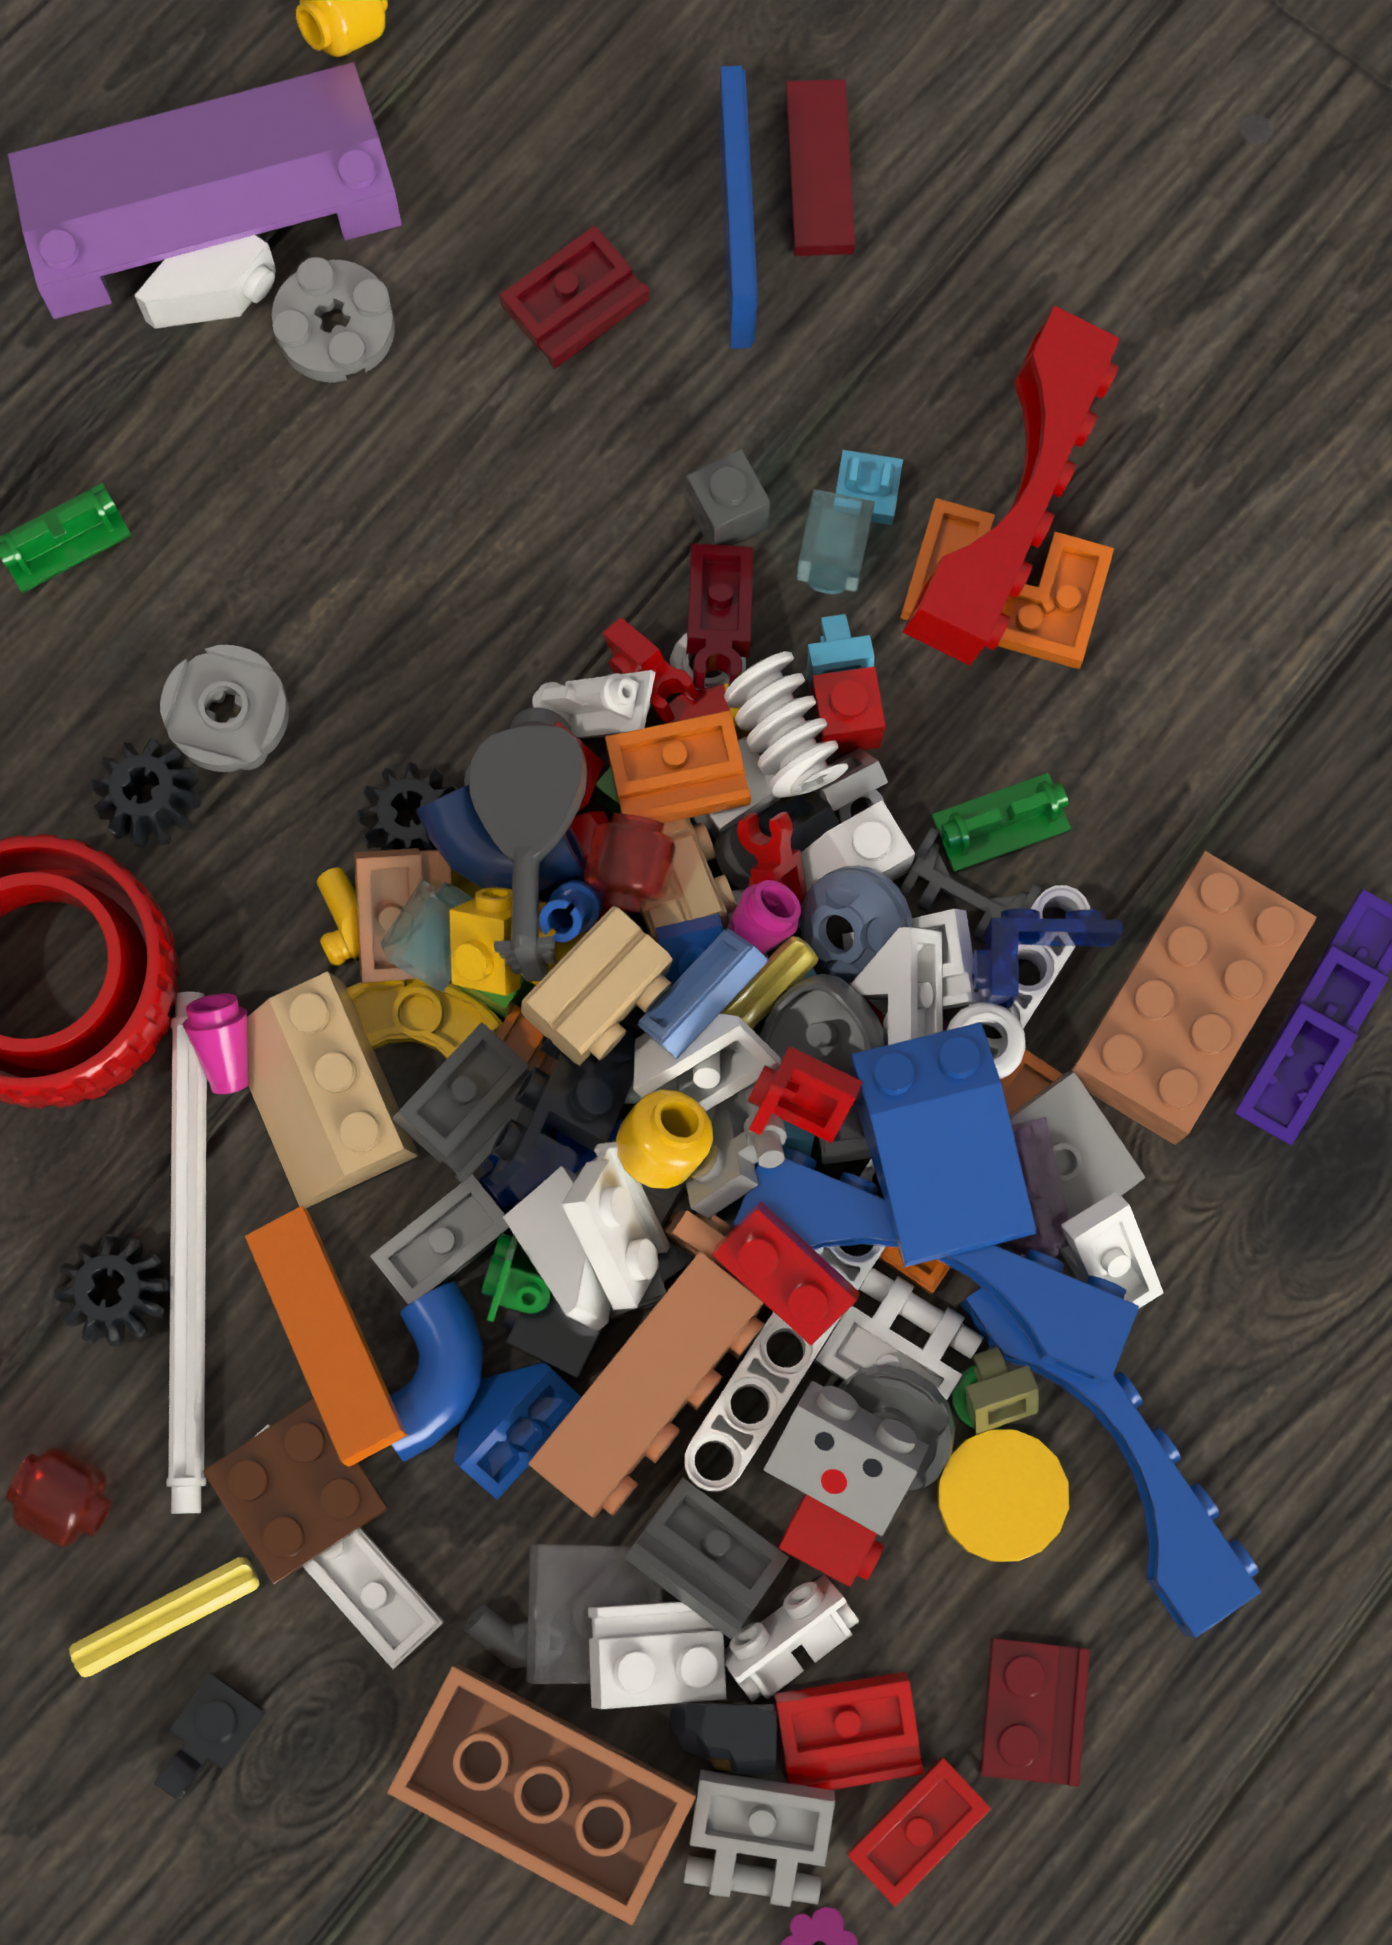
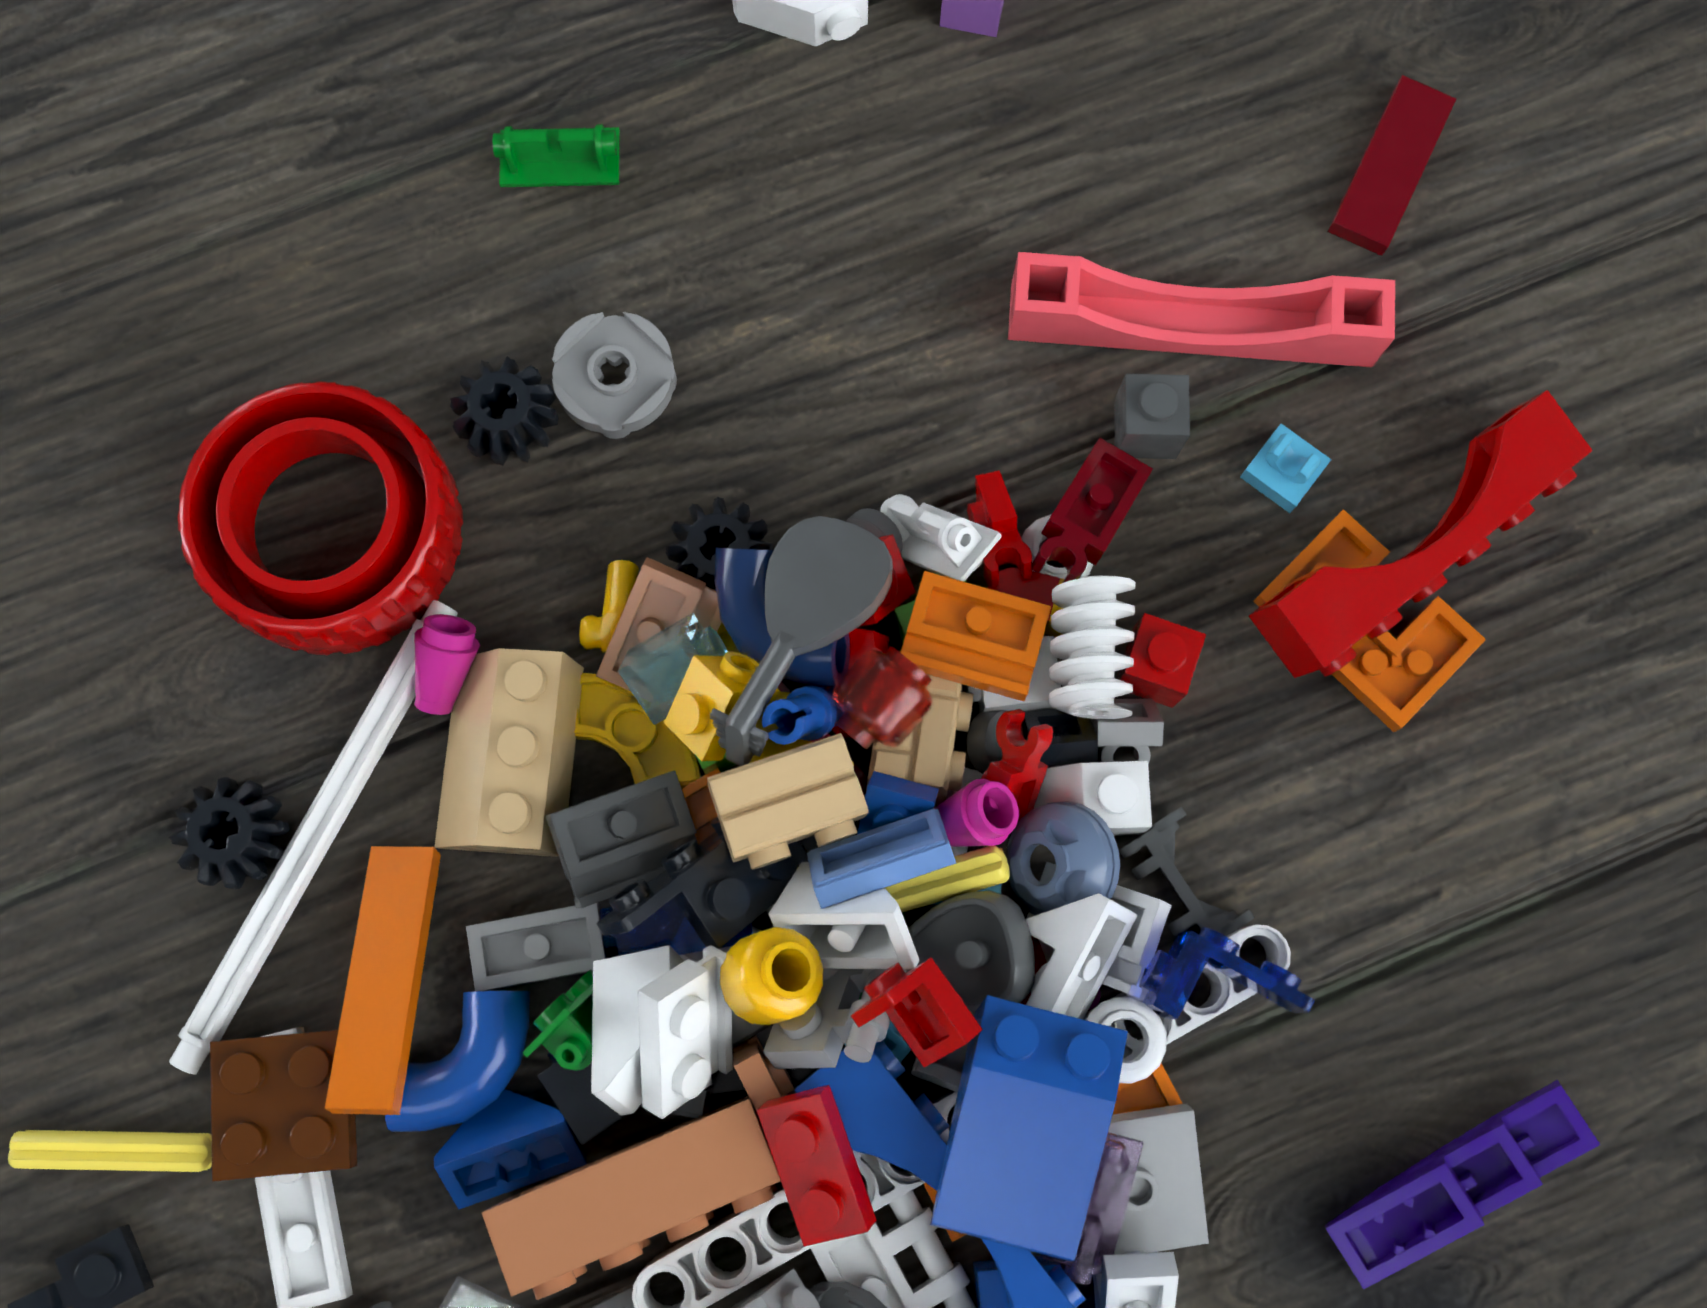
camera: 30 degrees right, 0 degrees up
clear red head [6,1448,112,1547] -> none
light grey plate [271,257,395,383] -> none
dark red plate [499,225,650,369] -> none
blue tile [719,65,758,349] -> none
clear light blue brick [796,489,875,594] -> none
medium azure tile [807,614,874,688] -> none
green hinge [931,773,1072,873] -> none
nougat brick [1069,851,1317,1145] -> none
none -> coral arch [1008,252,1395,367]

